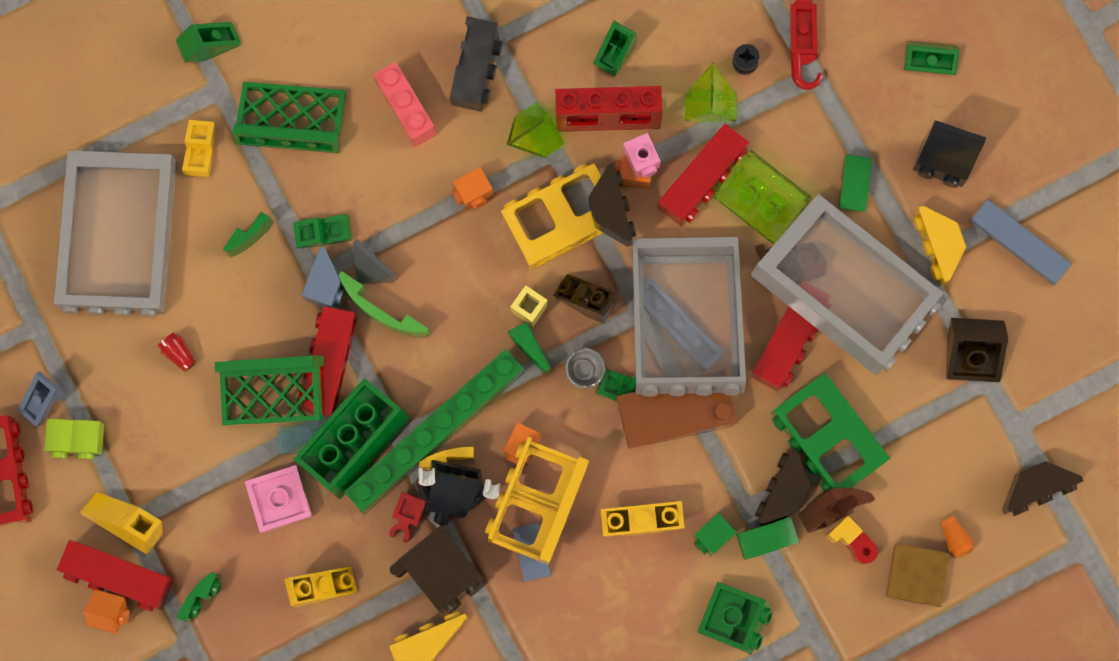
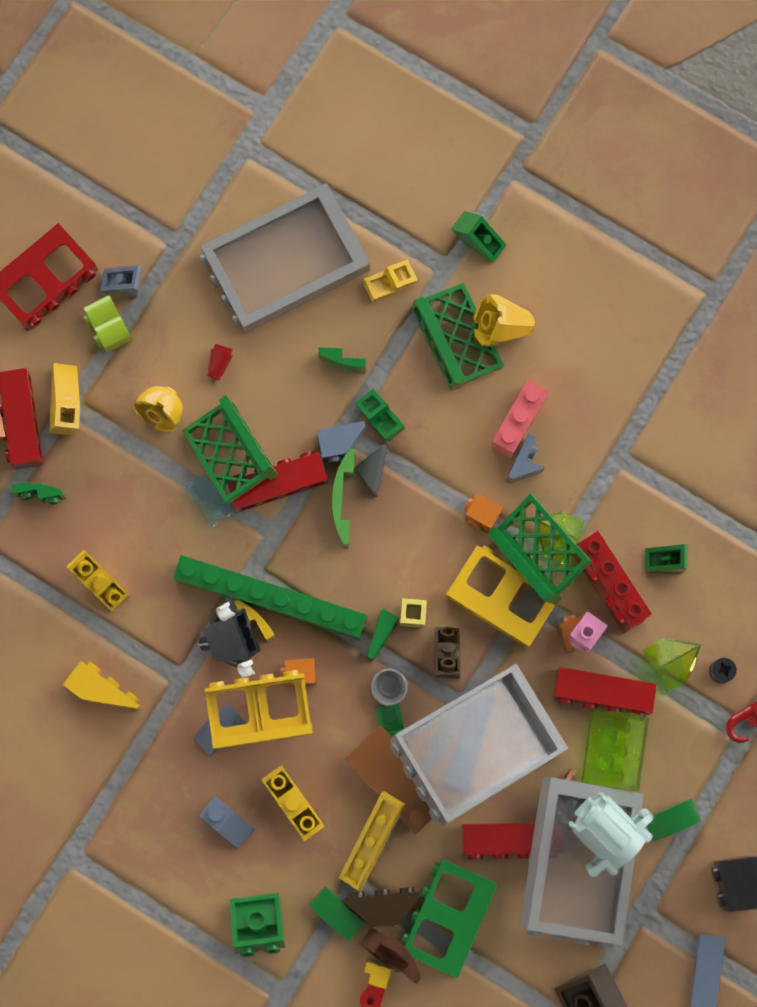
camera: 55 degrees right, 0 degrees up
bright pink plate [245,465,313,533] -> none
green slope [293,378,411,499] -> none
red plate [390,492,427,543] -> none
dark brown container [390,525,485,614] -> none
black wedge [450,16,503,112] -> none
dark brown slope [589,164,636,246] -> none
green brick [693,513,737,556] -> none
yellow slope [913,206,966,287] -> none
none -> yellow cylinder [134,386,183,432]
none -> sand blue slope [199,796,255,848]
none -> yellow tile [339,791,405,891]
none -> yellow cone [474,294,535,346]
none -> green fence [487,493,592,605]
none -> sand blue slope [507,434,544,483]
none -> light aqua container [569,792,653,877]

